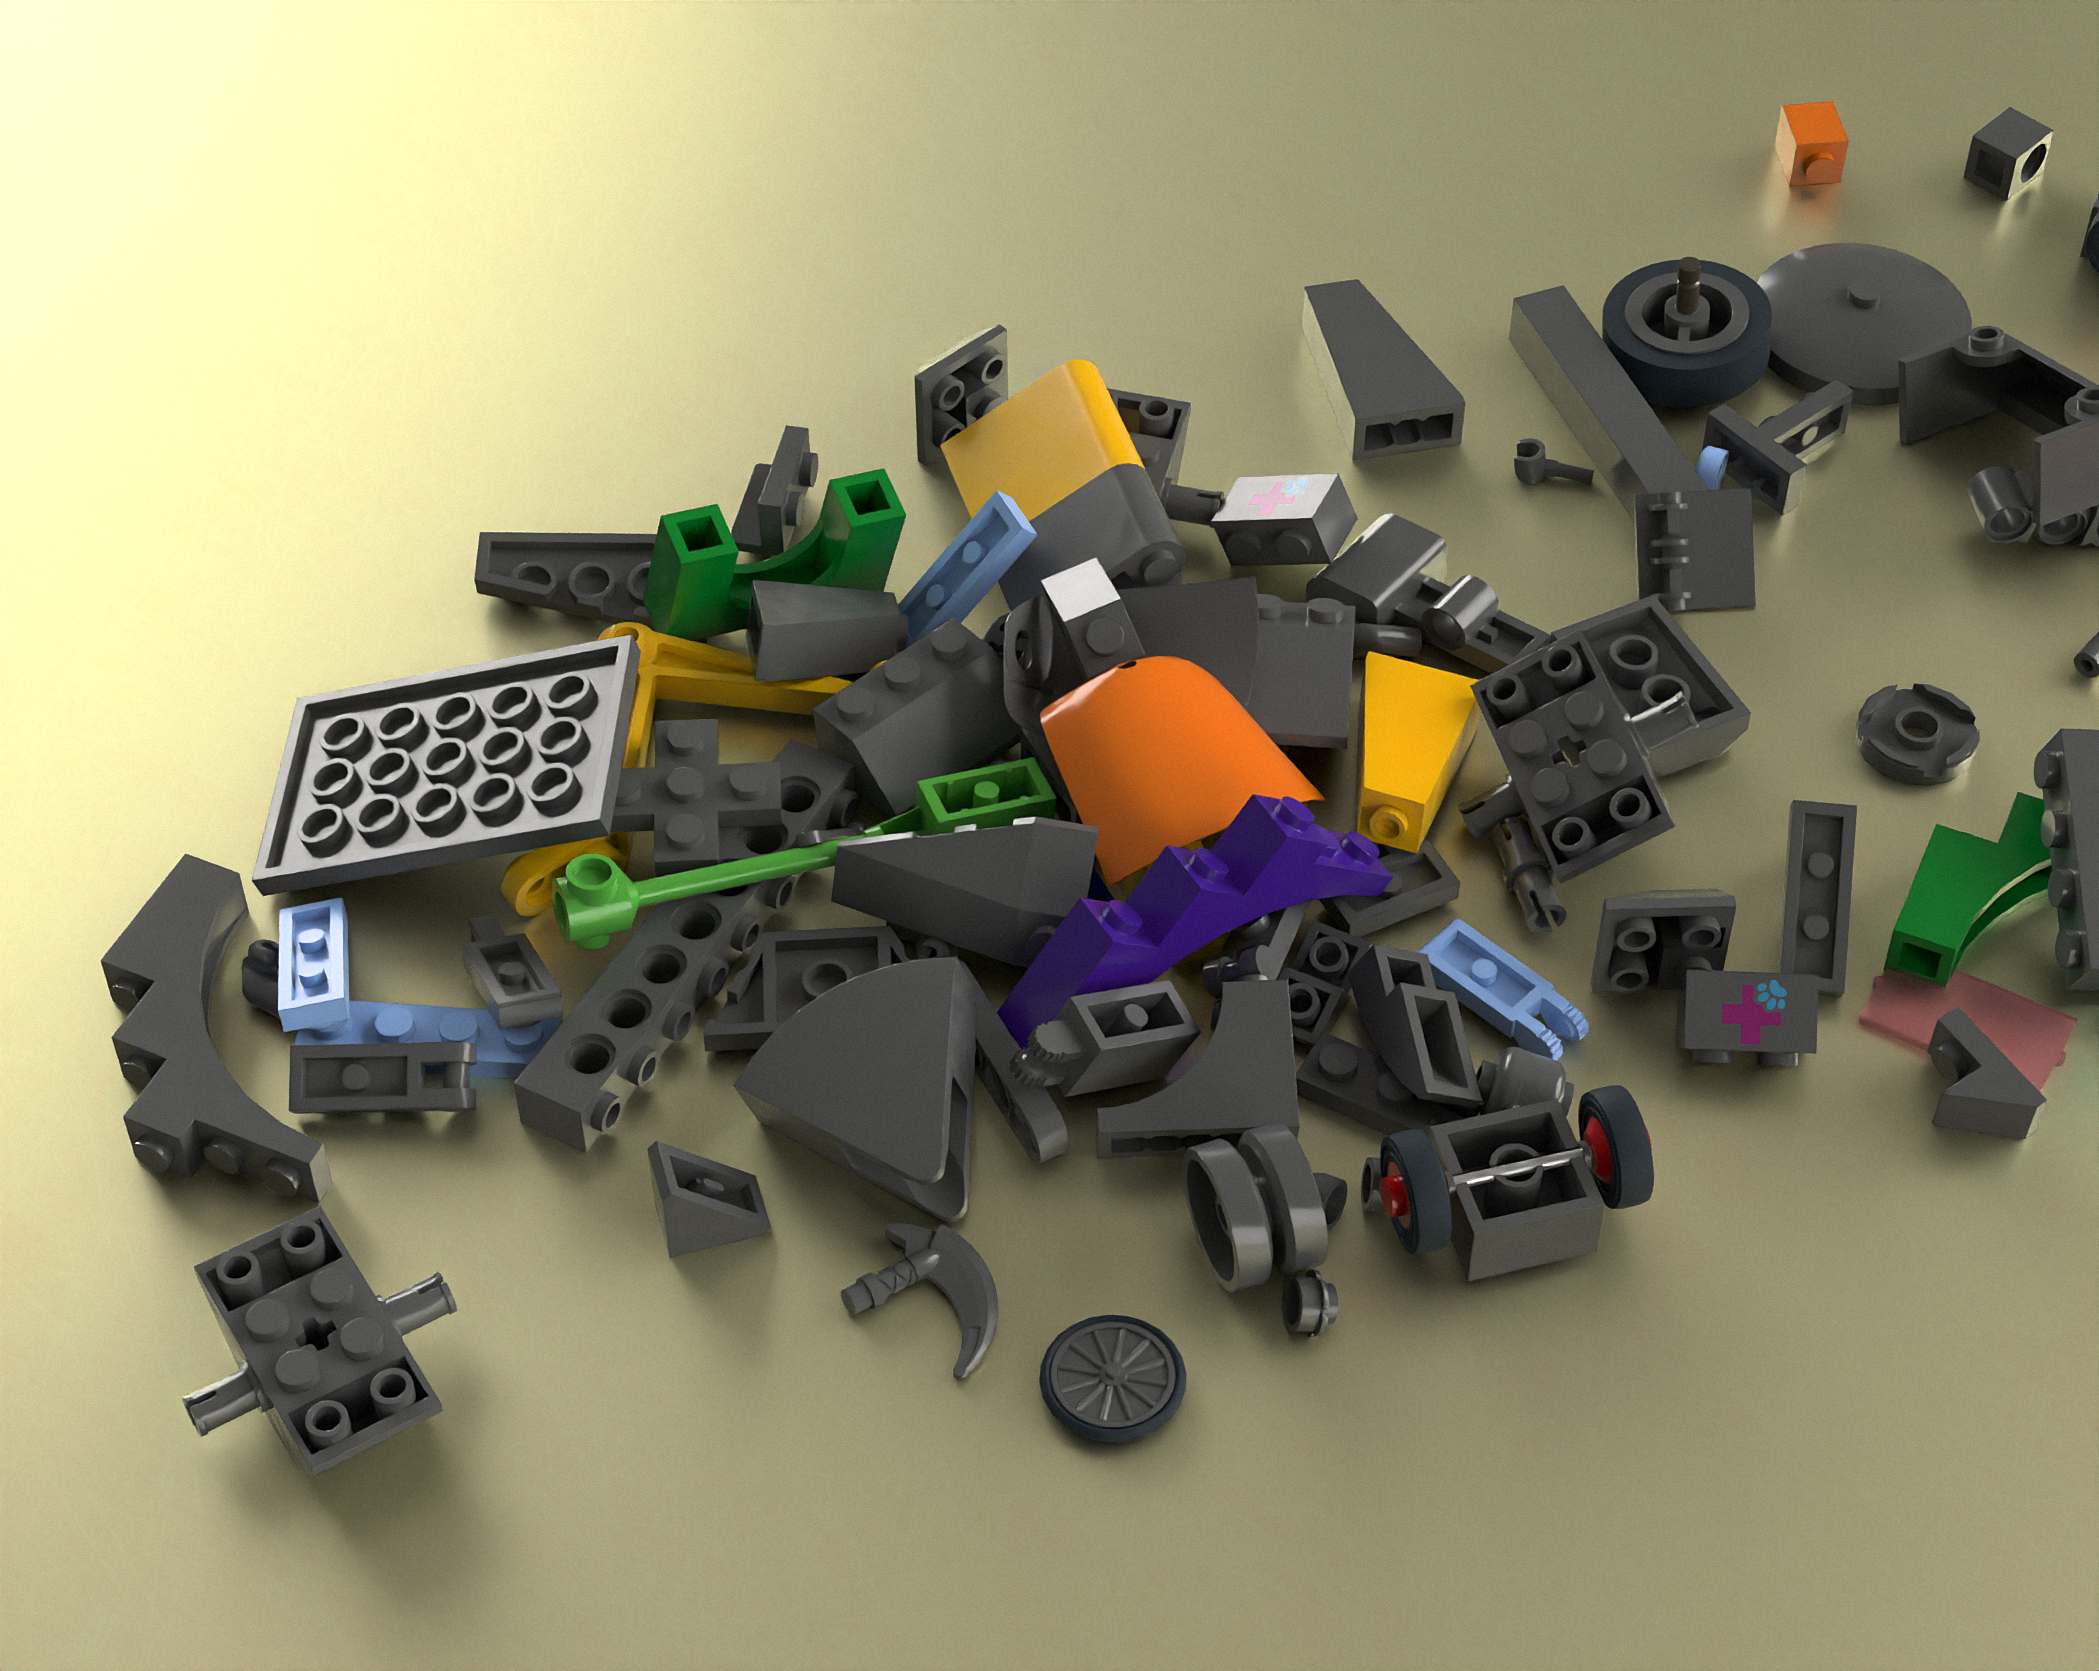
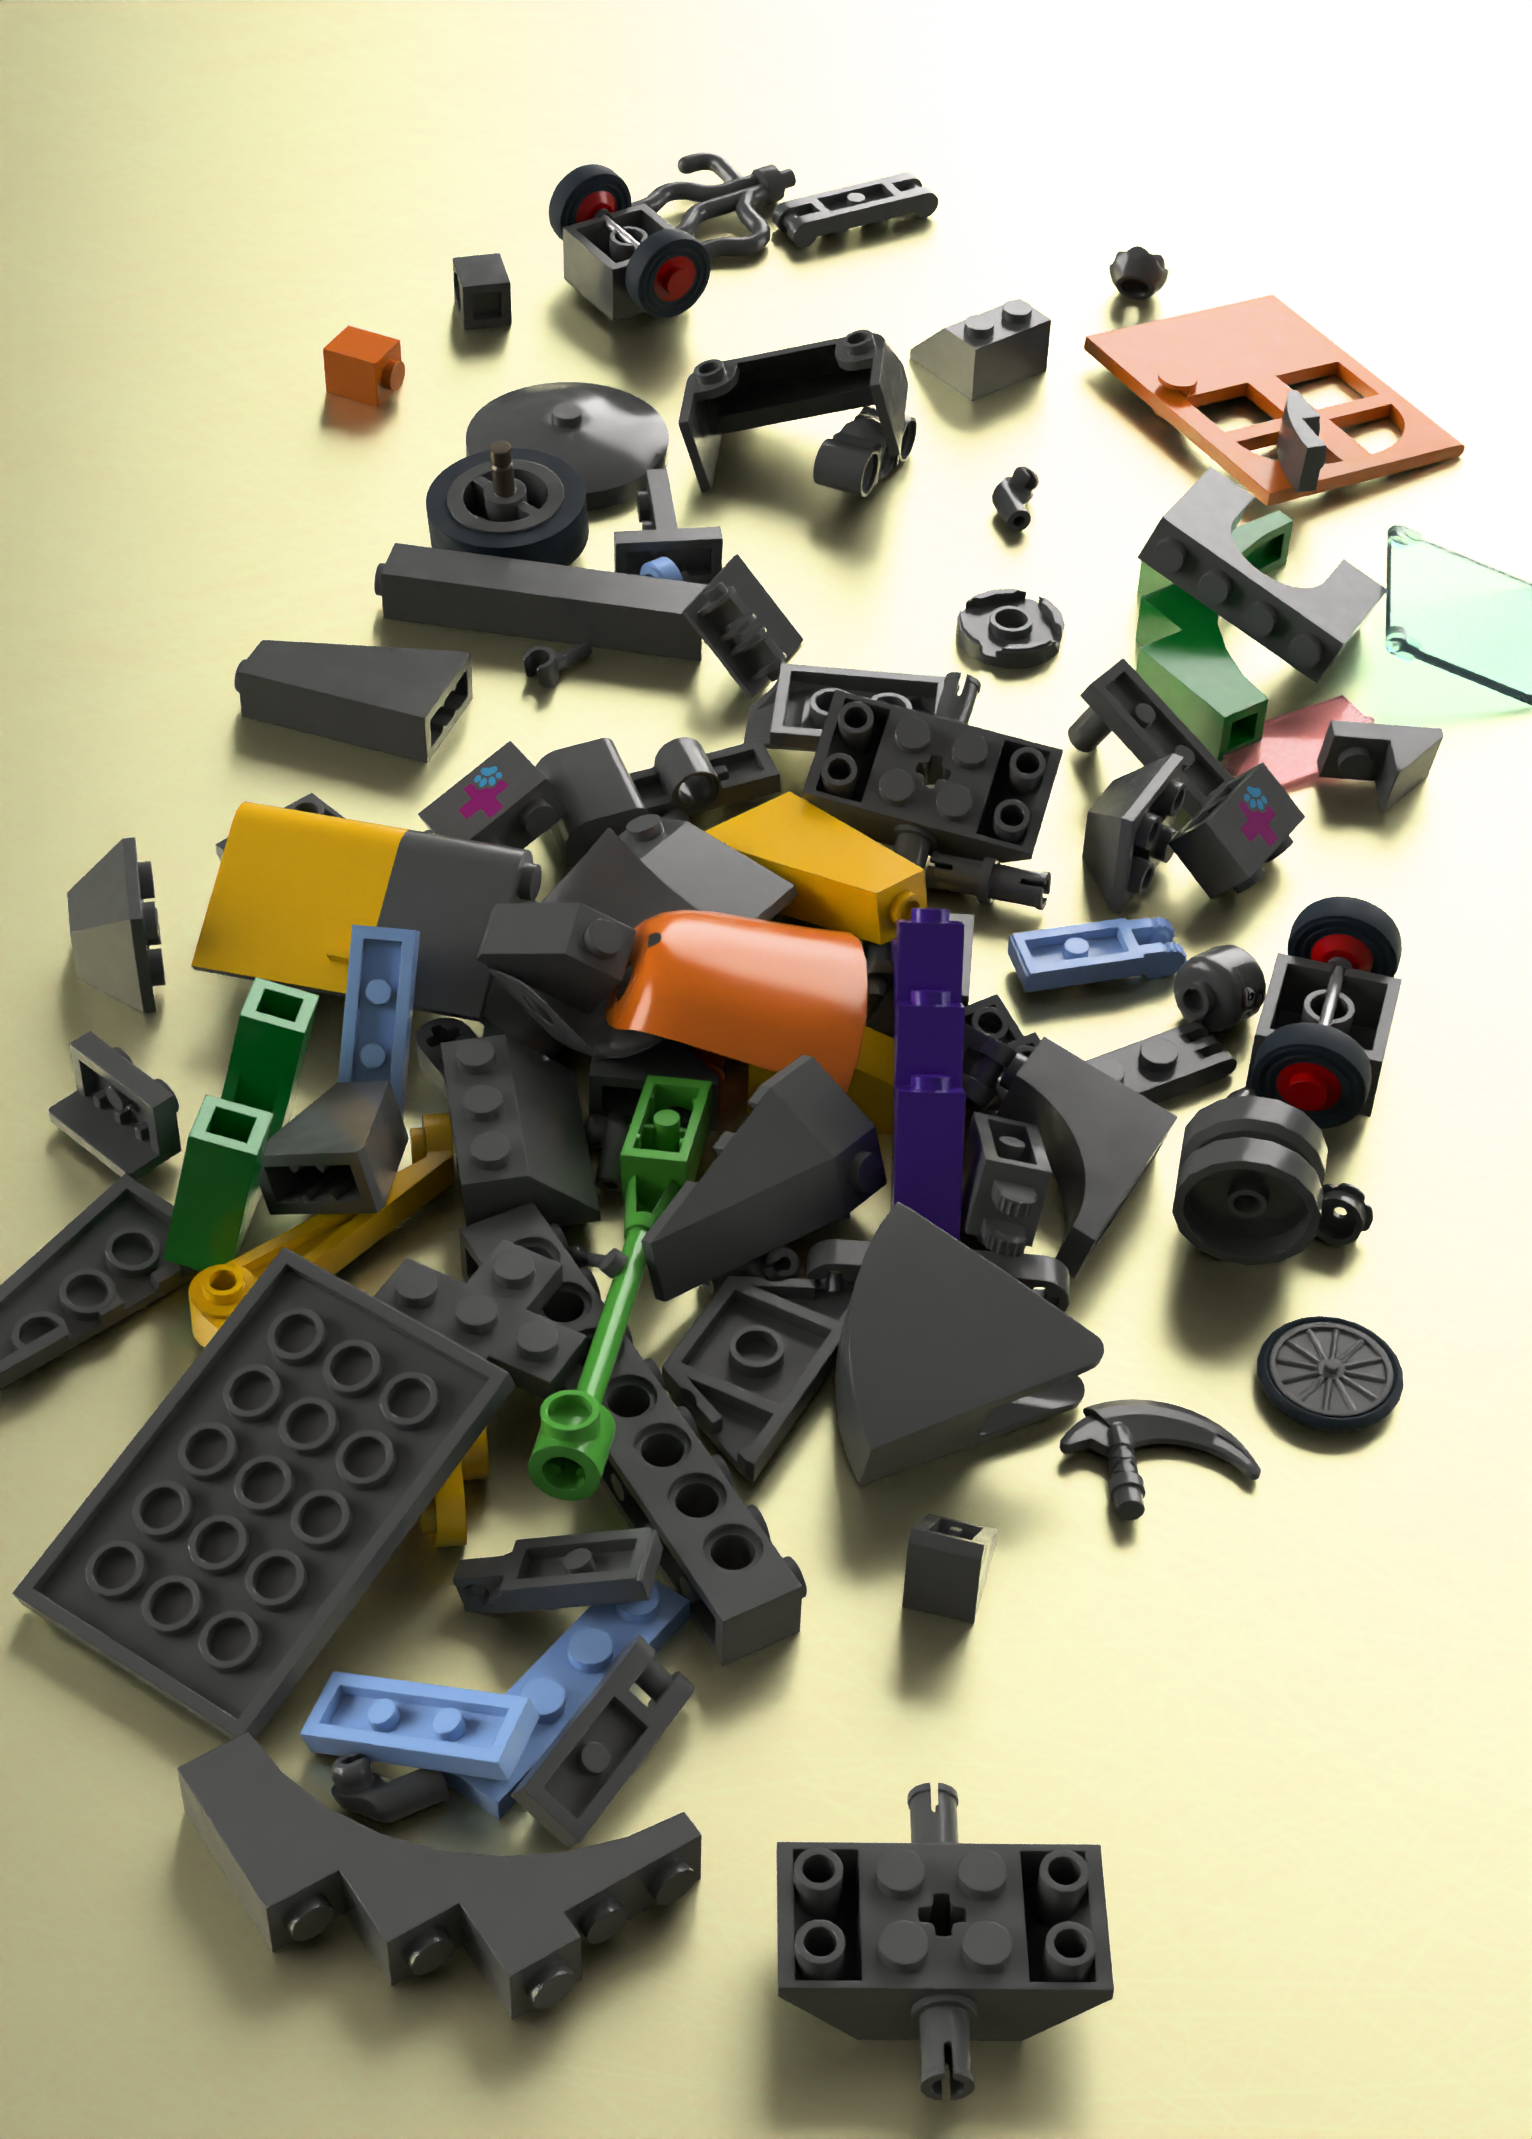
camera: 60 degrees left, 5 degrees down
dark grey slope [1347,944,1482,1108] -> none

